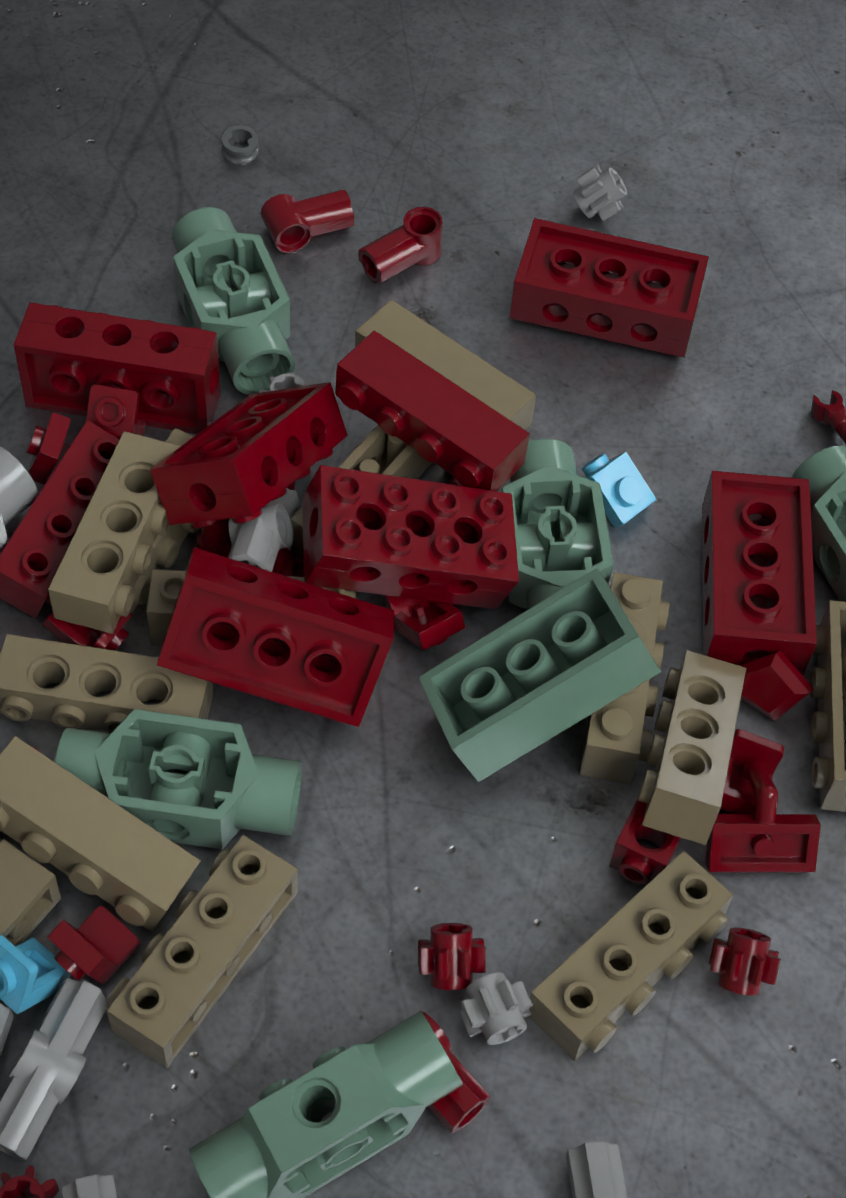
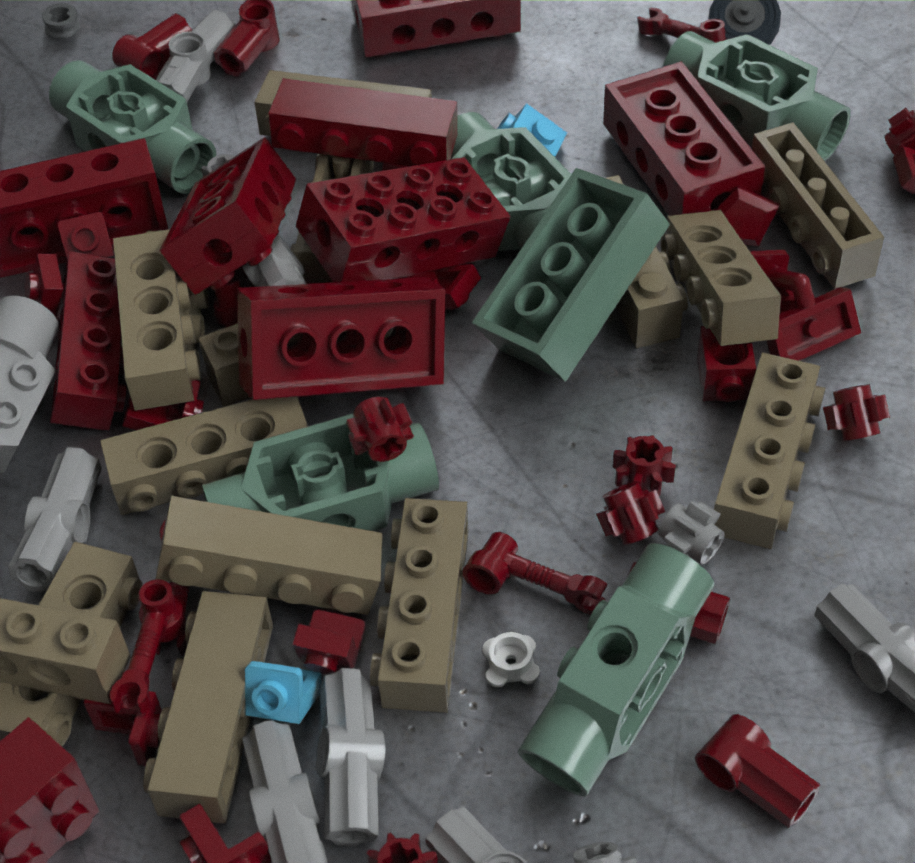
camera: 20 degrees left, 5 degrees down
none -> light grey piece [156,9,236,102]
none -> dark red gear [346,397,414,462]
none -> dark red brick [462,532,608,615]
none -> white plate [482,632,540,688]
none -> dark red gear [613,435,676,496]

